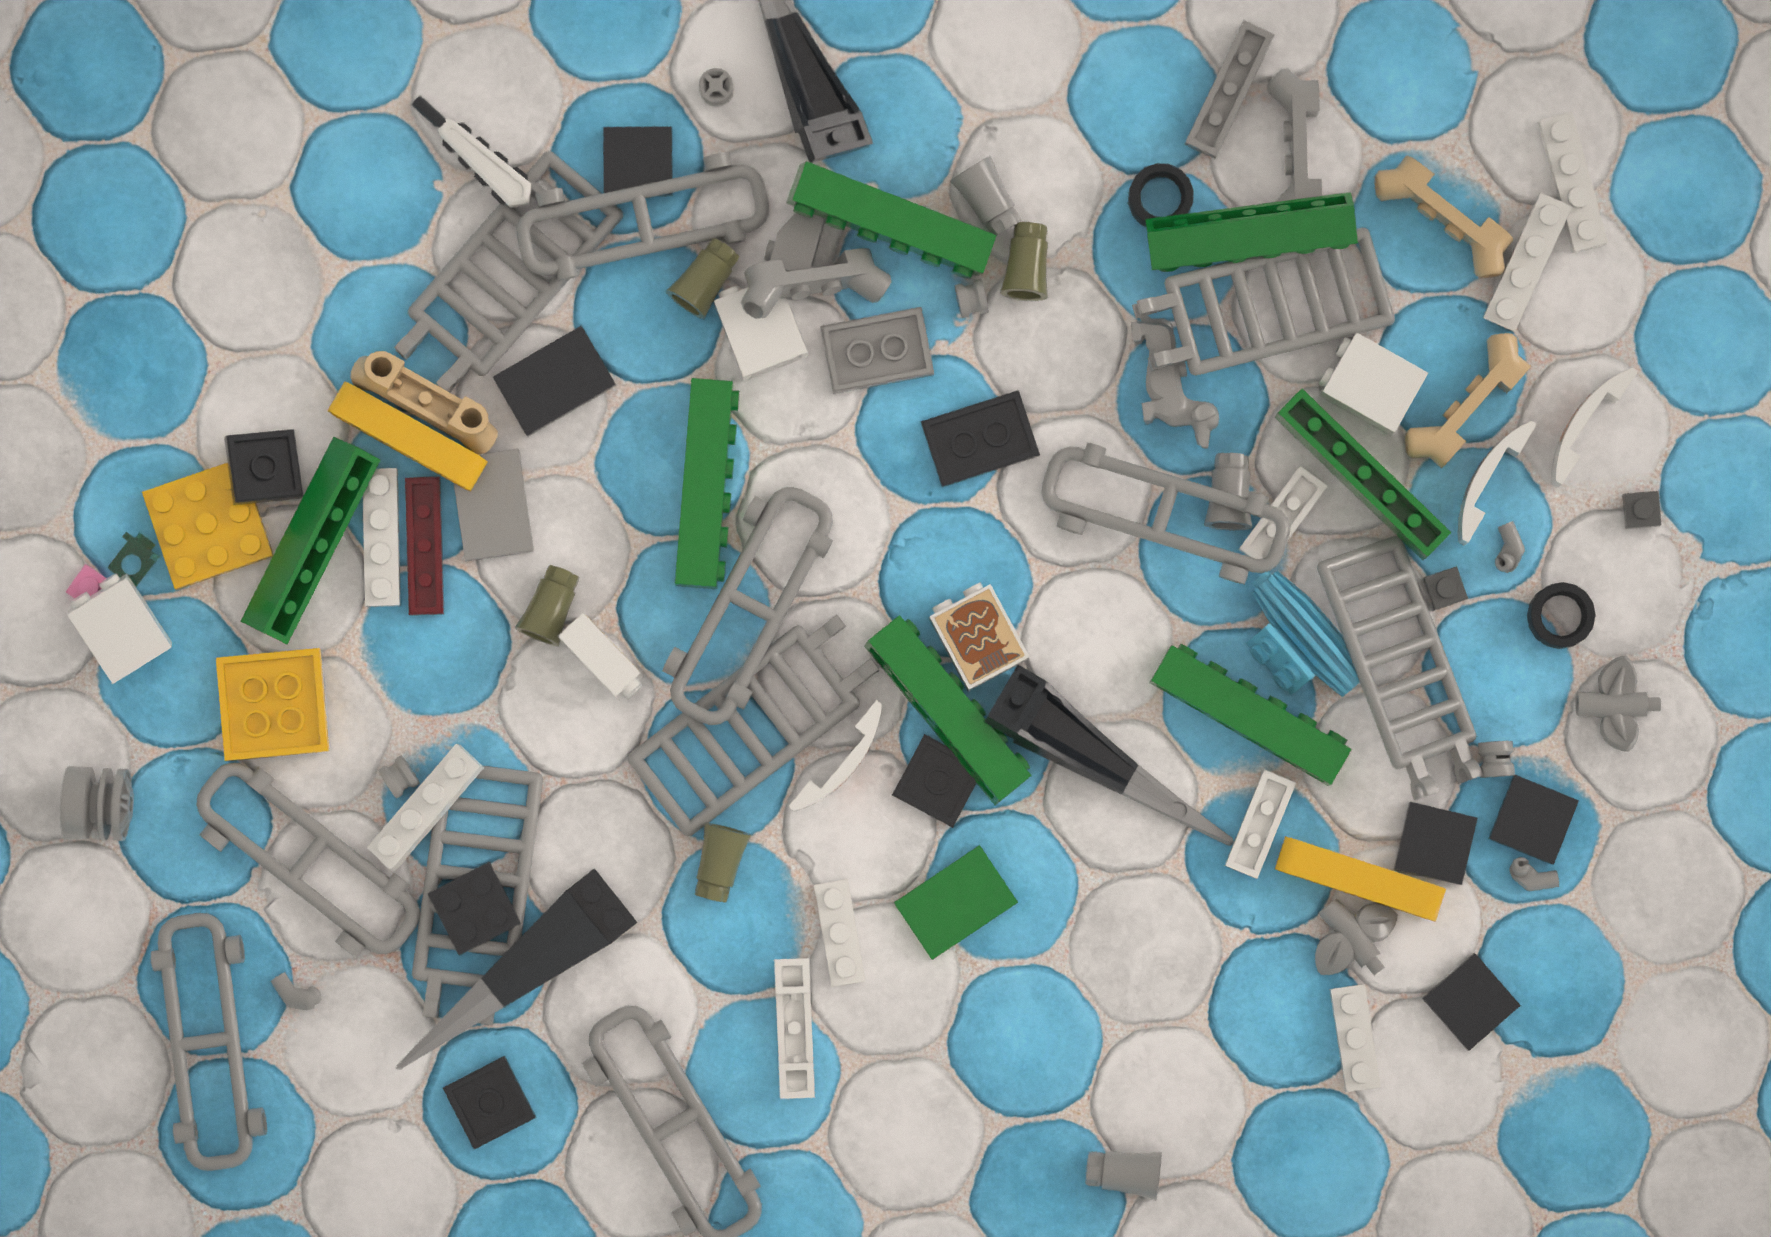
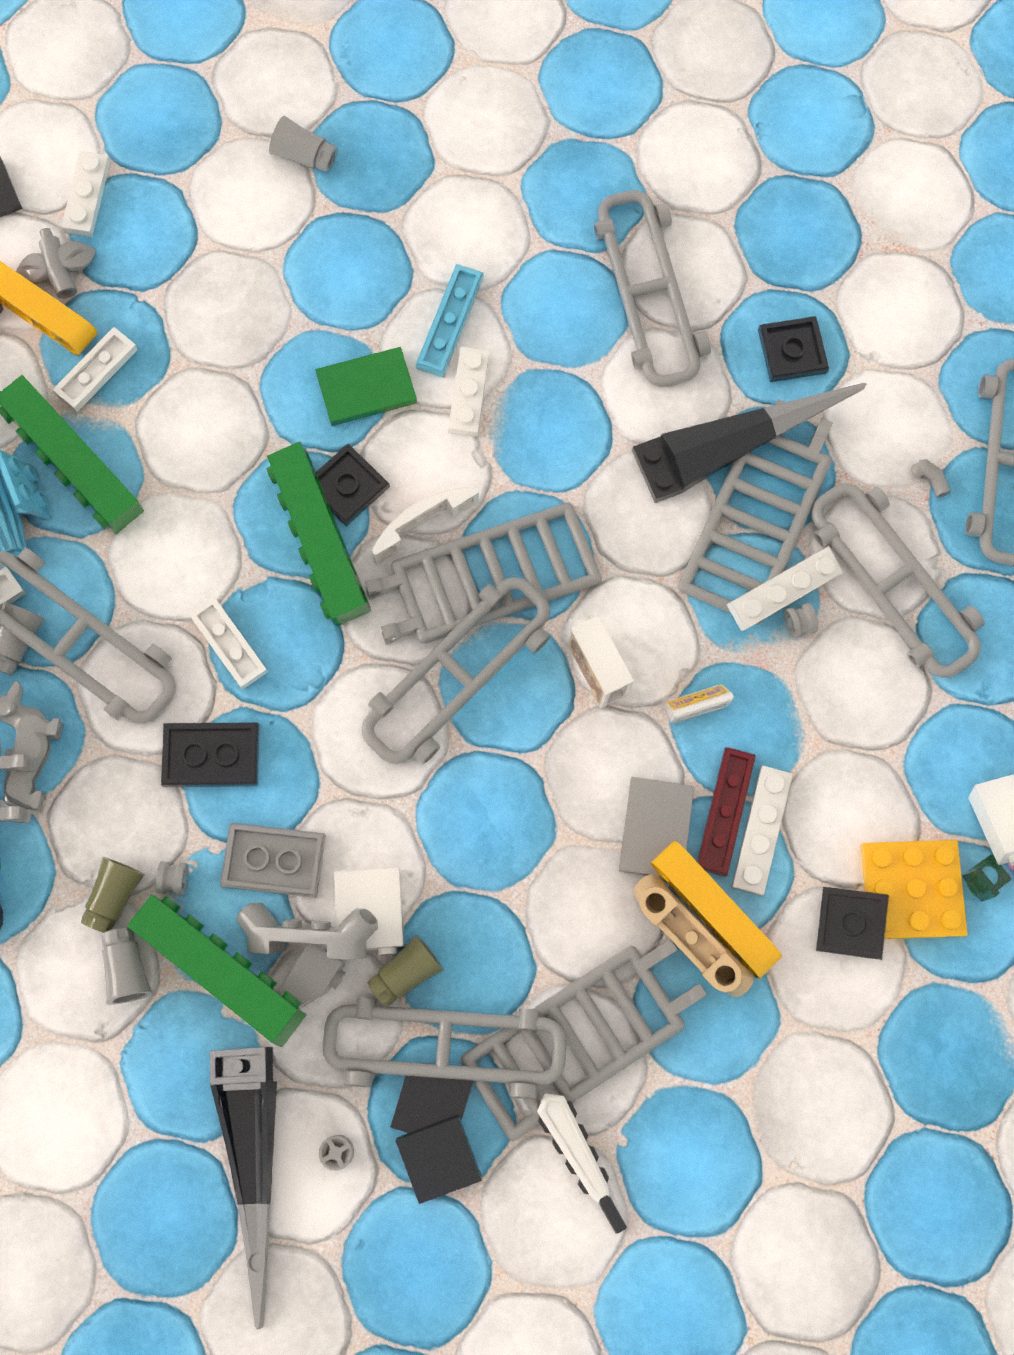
camera: 165 degrees left, 10 degrees down
yellow plate [216,648,329,761] -> none
green brick [240,437,380,645] -> none
black plate [428,862,522,956] -> none
black tile [493,325,616,437] -> none
olive plant [515,565,579,647] -> none
green brick [675,378,740,589] -> none
olive plant [695,823,752,903] -> none
white slope [774,958,815,1099] -> none
brick [929,582,1029,691] -> none
black plate [984,665,1234,846] -> none
none -> white plate [189,597,268,690]
none -> black tile [395,1114,483,1204]
none -> medium azure tile [416,264,484,378]
none -> white slope [665,685,734,724]

